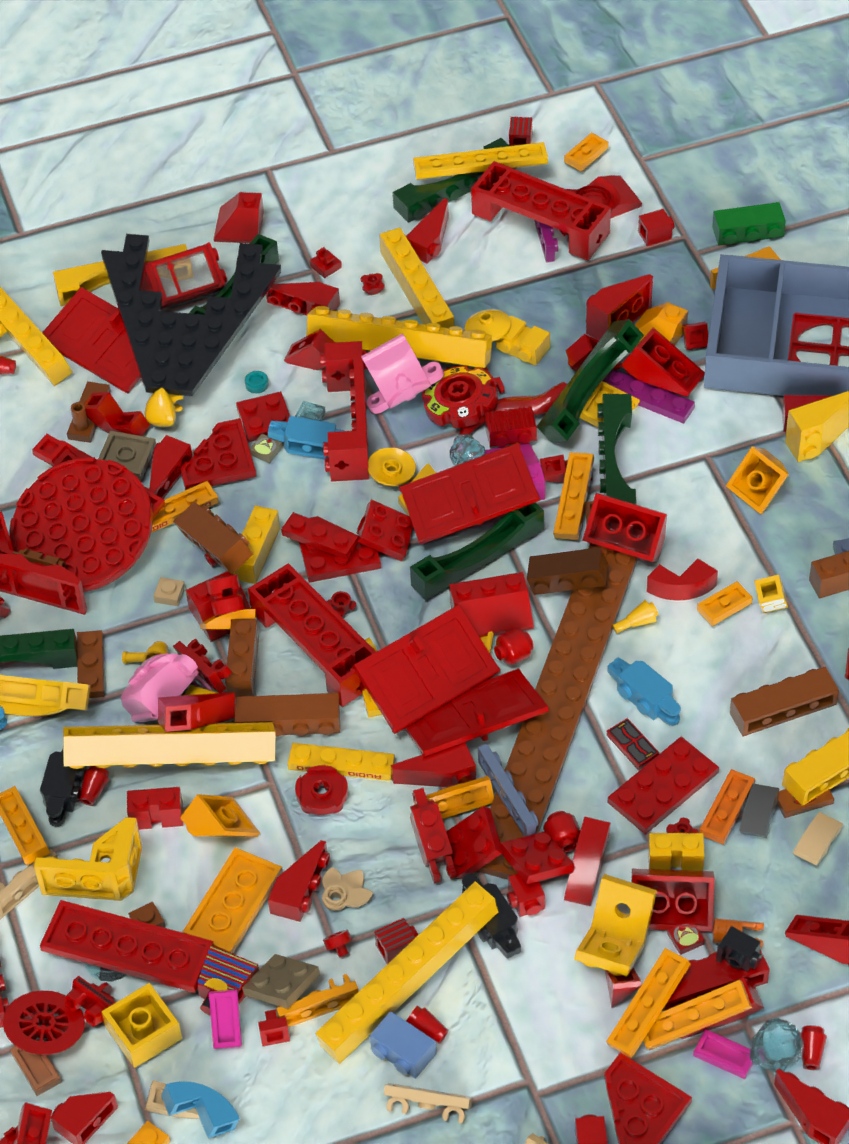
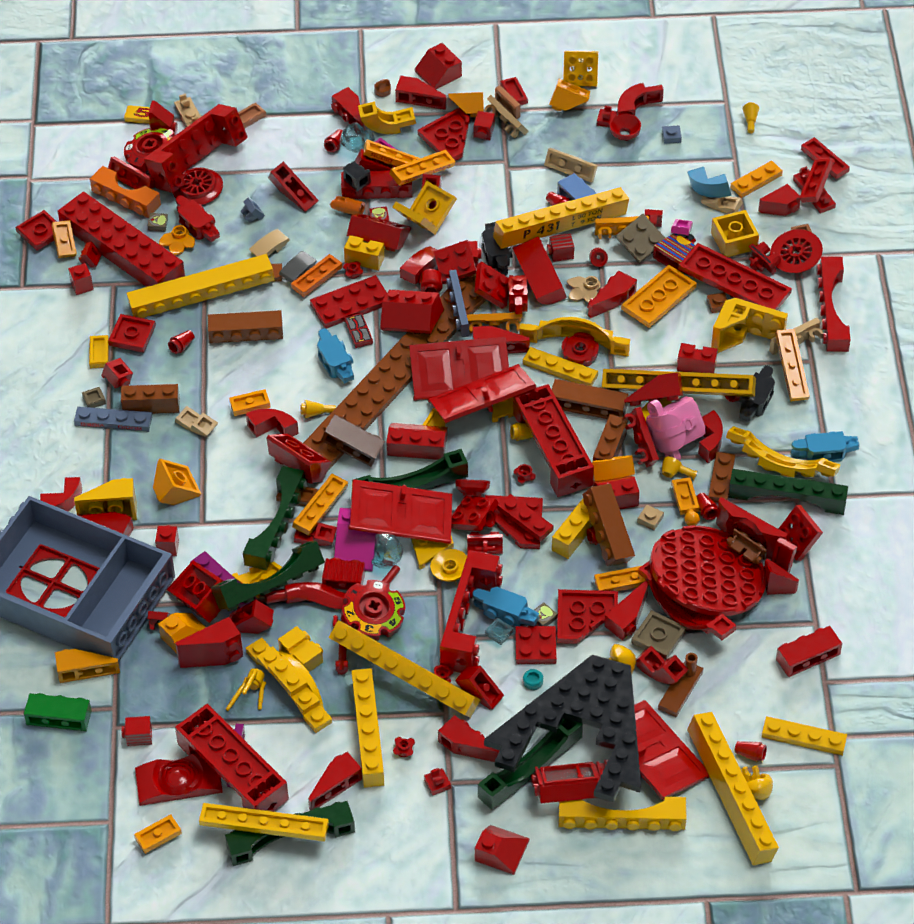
camera: 165 degrees left, 0 degrees up
light orange slope [180,794,260,837] -> none
red wheel [206,574,245,616] -> none
bright pink piece [361,333,444,414] -> none
yellow dish [465,309,511,342] -> none
red head [494,628,533,665] -> none
red brick [509,117,532,146] -> none
yellow brick [754,575,788,613] -> none
none -> red brick [155,525,179,556]
none -> tan slope [175,406,218,437]
none -> yellow plant [226,668,266,711]
none -> yellow piece [245,638,332,733]
none -> yellow arch [358,101,416,134]
none -> red slope [380,289,444,334]
none -> red piece [455,479,490,496]
none -> red hips [467,532,503,554]
none -> red brick [512,236,567,305]
none -> yellow piece [519,317,630,357]
none -> light orange plate [671,477,700,526]
none -> red cone [696,493,718,520]
none -> red brick [698,410,723,463]

